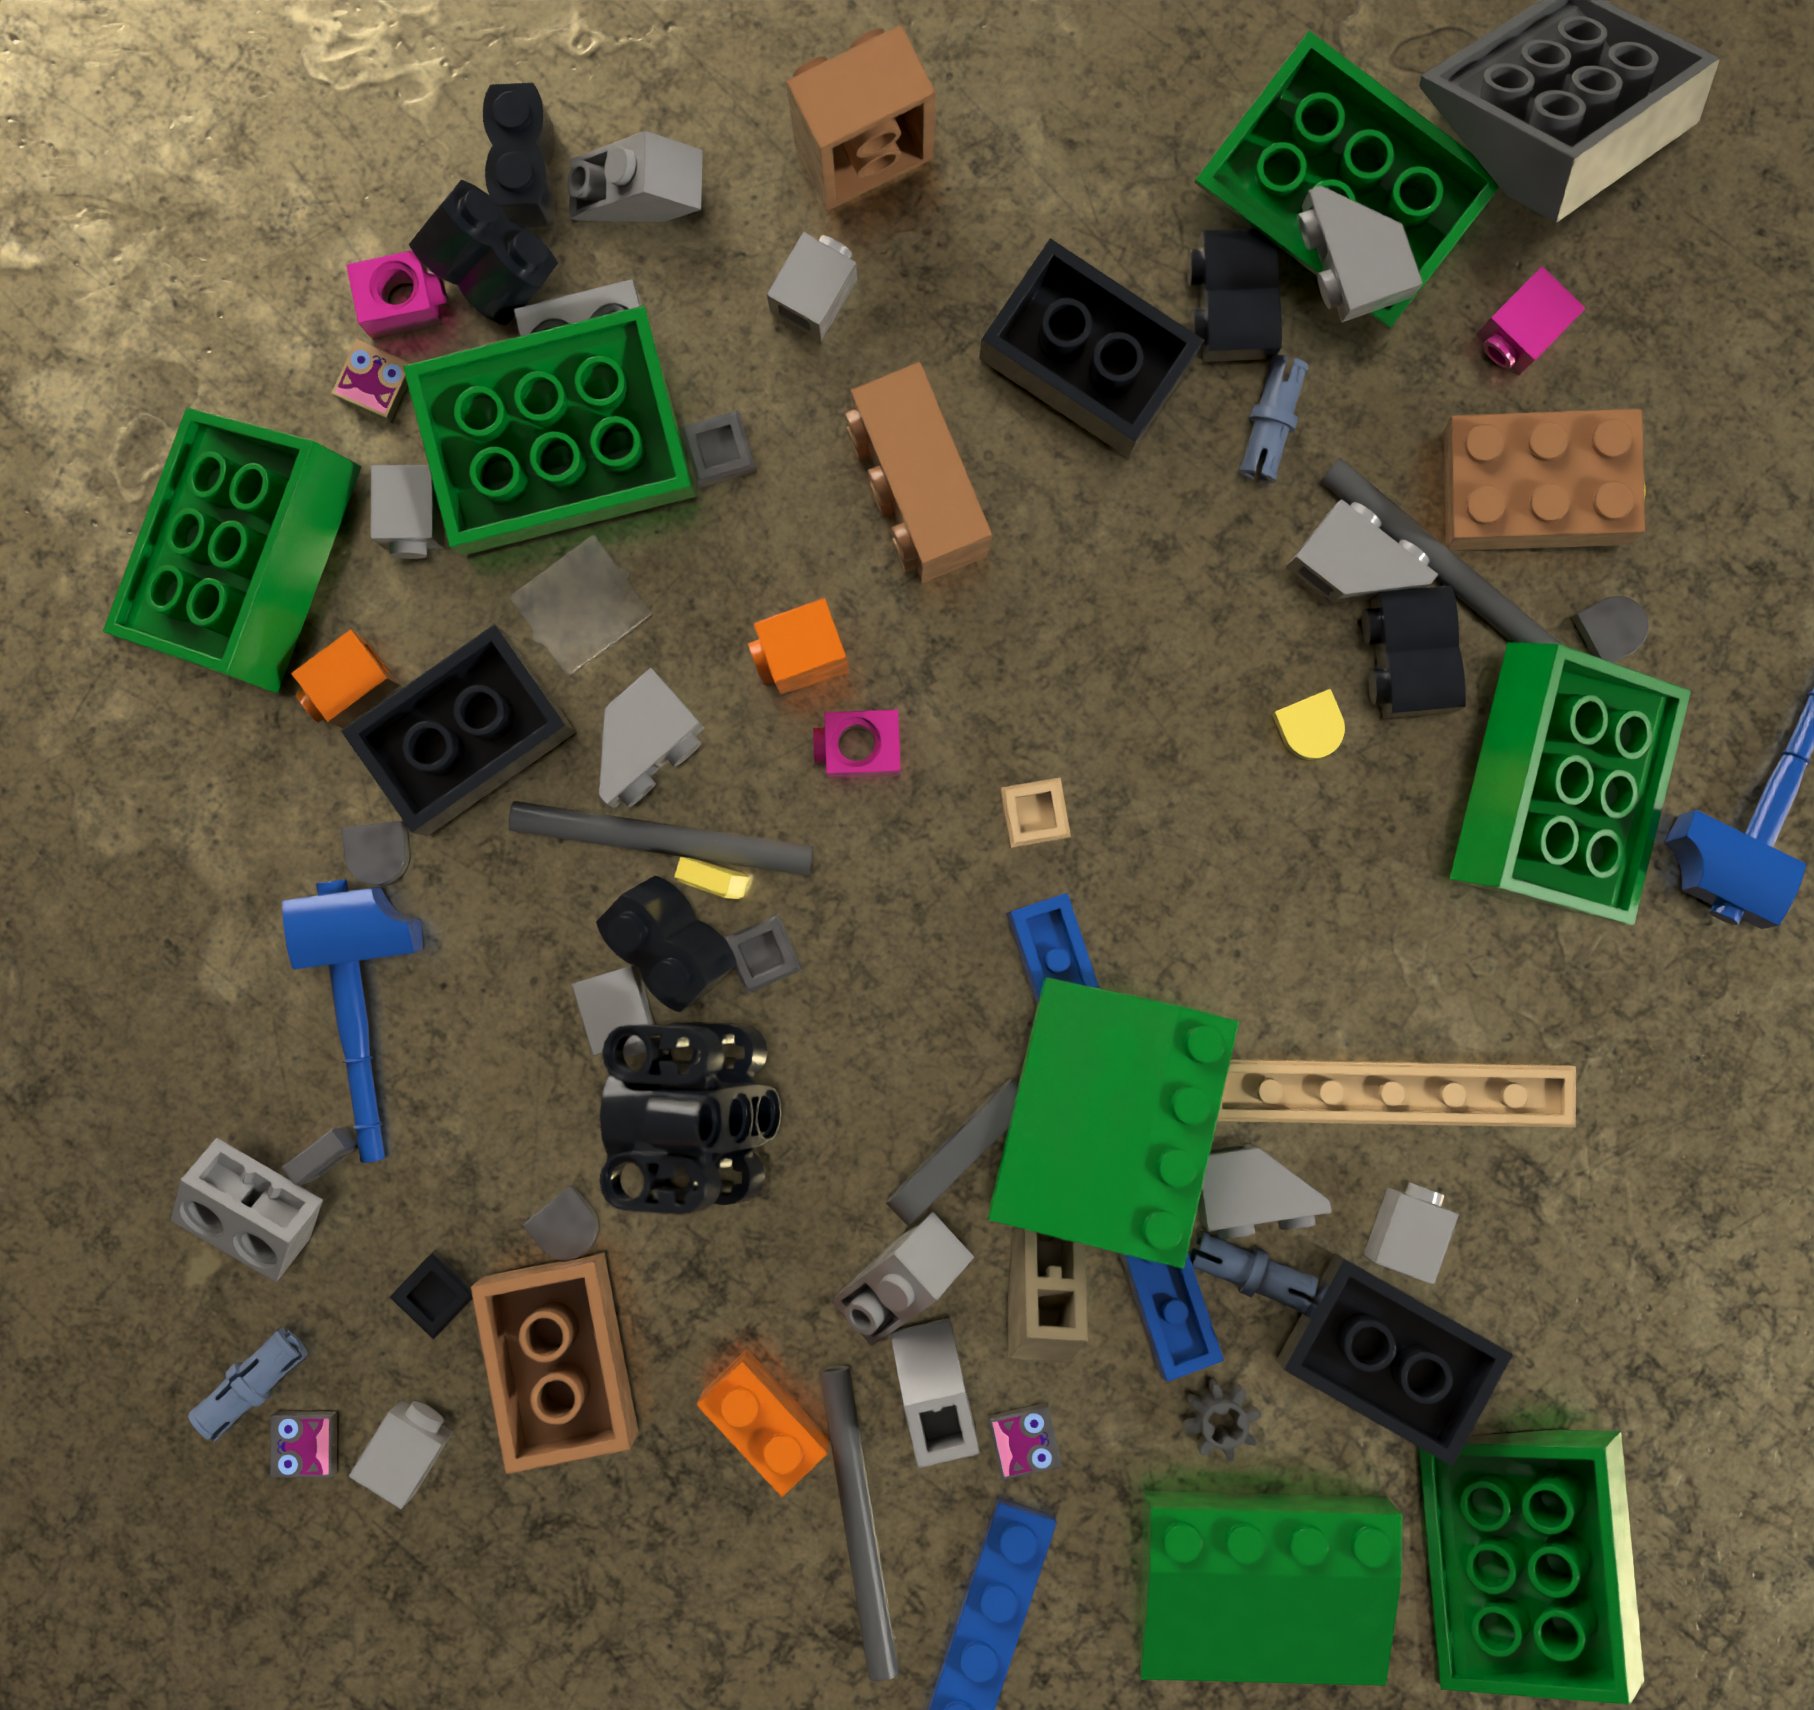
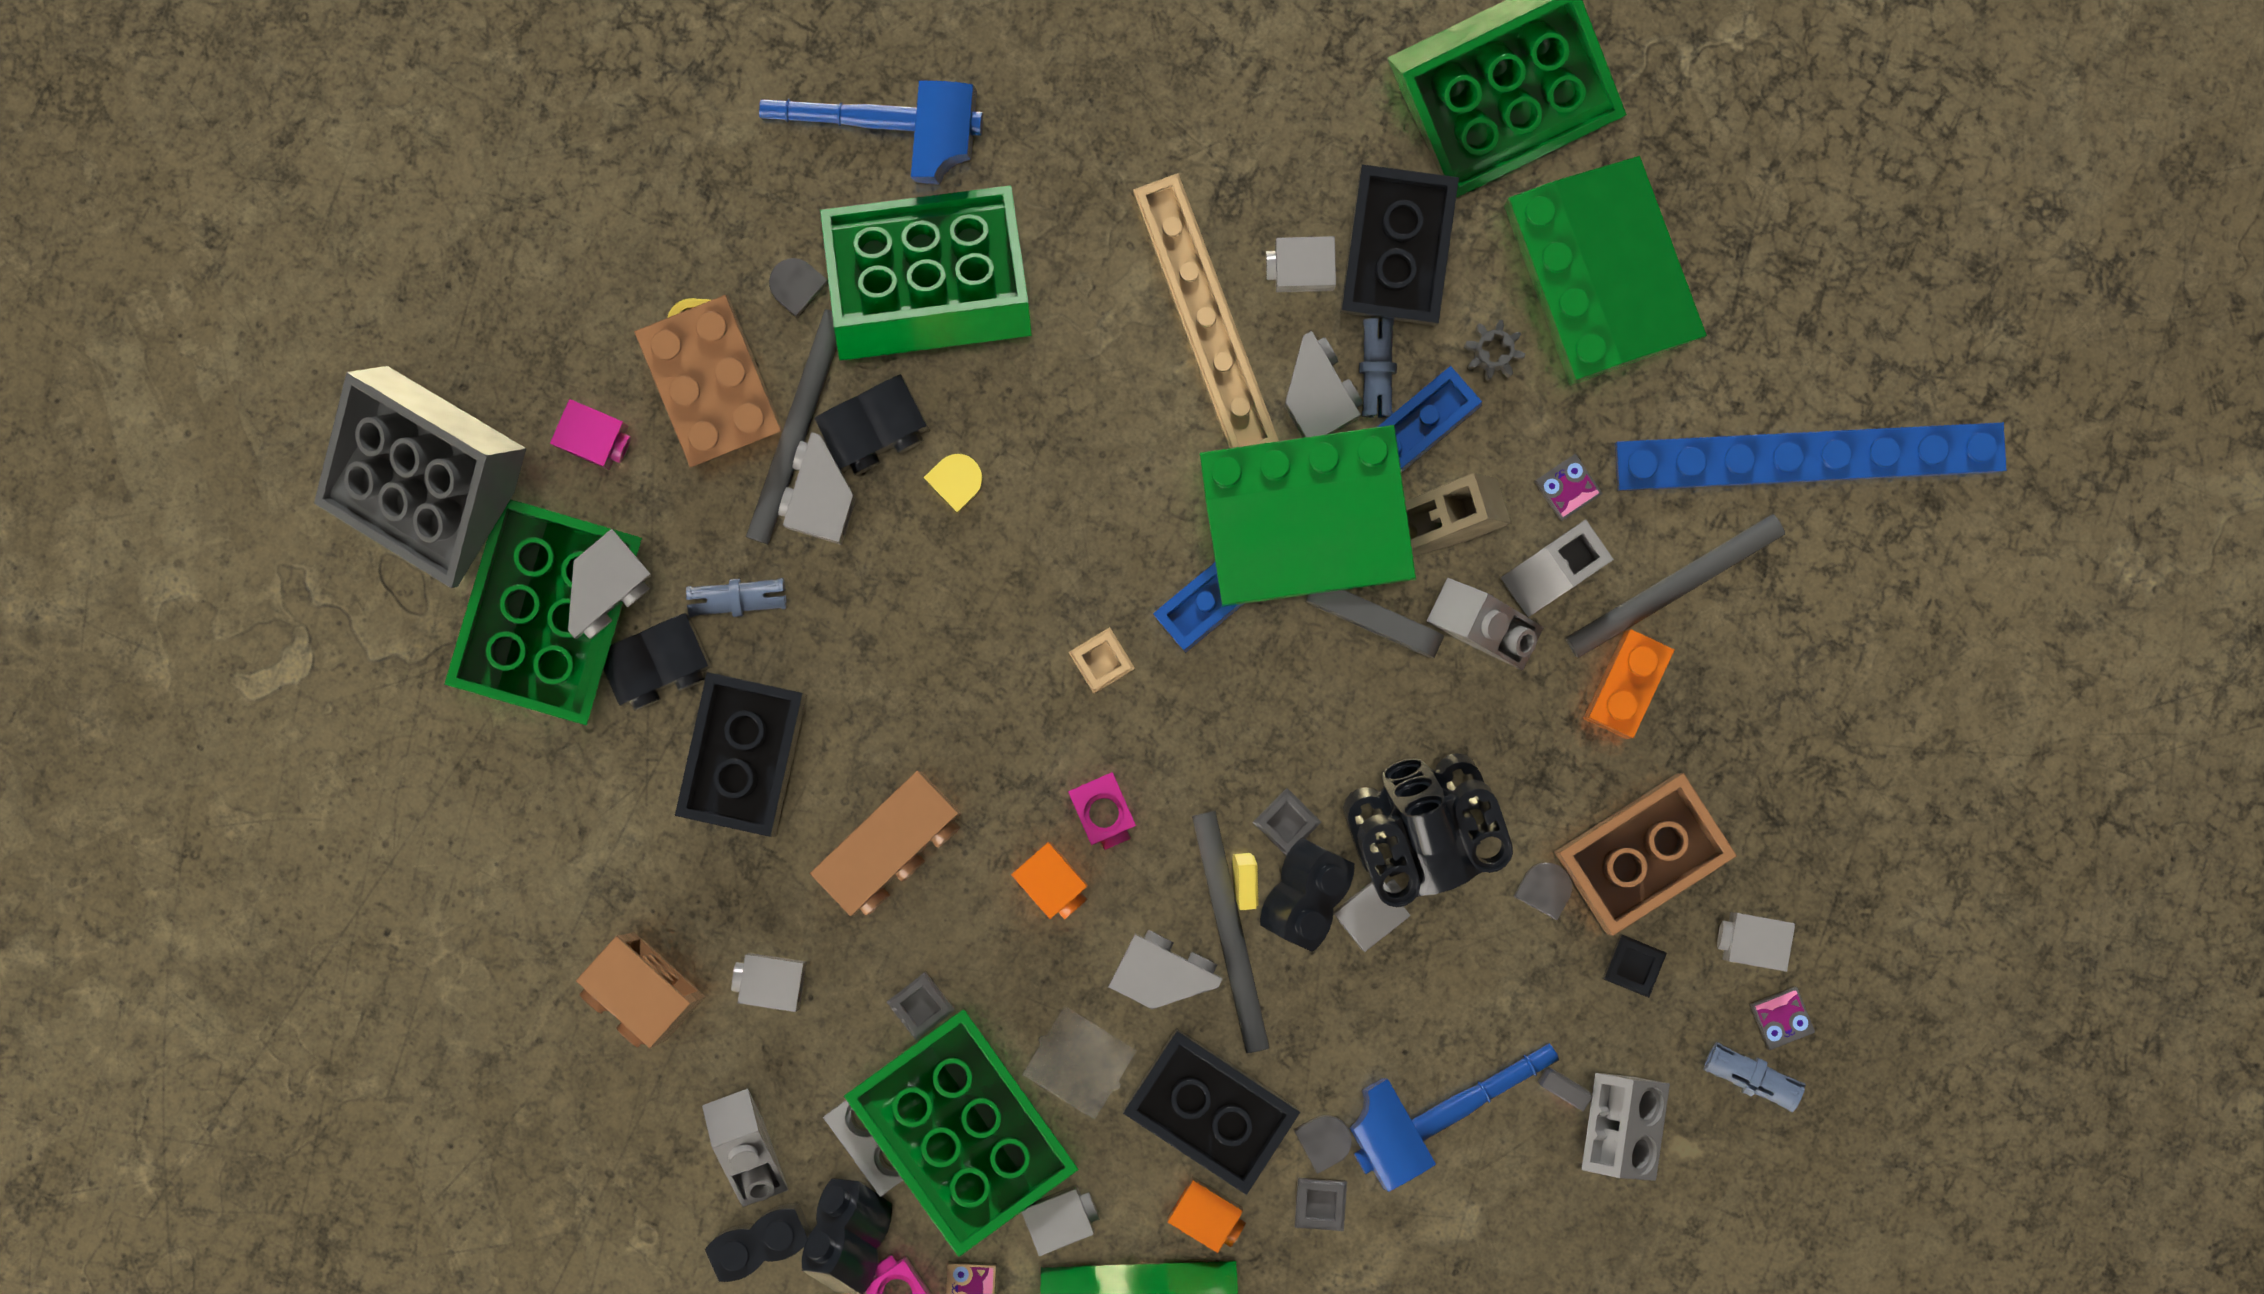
camera: 110 degrees left, 0 degrees up
none -> flat silver tile [1295,1177,1347,1231]

